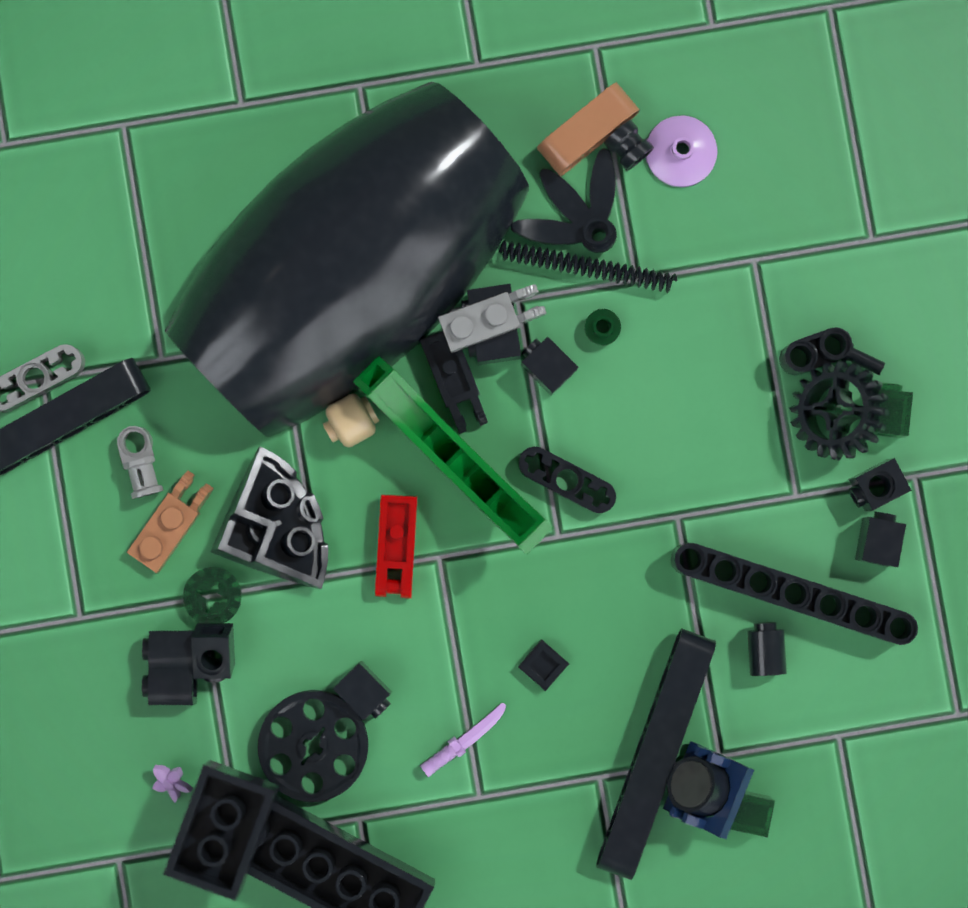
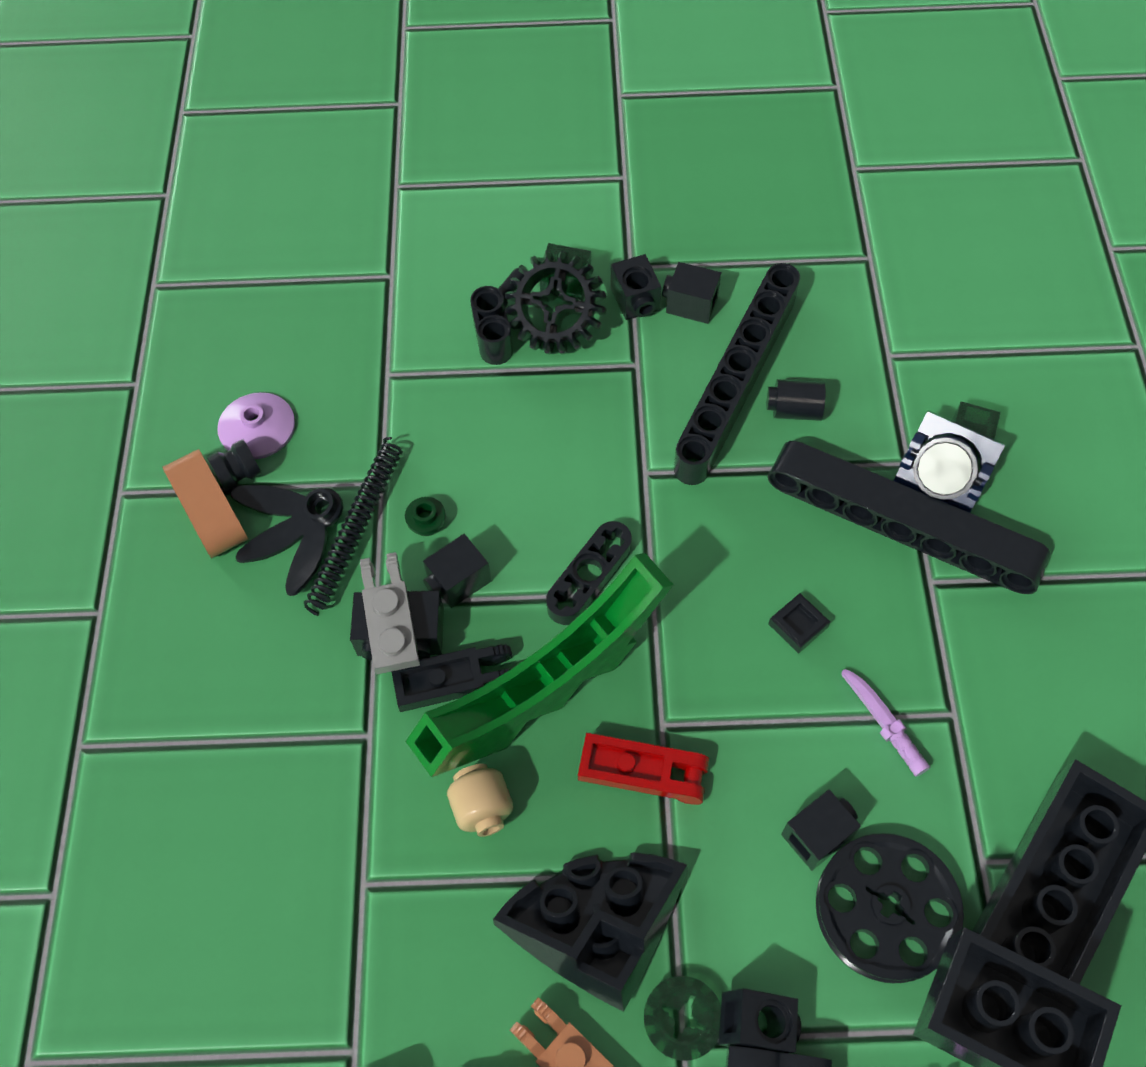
camera: 75 degrees left, 25 degrees down
black windscreen [165,82,529,437] -> none

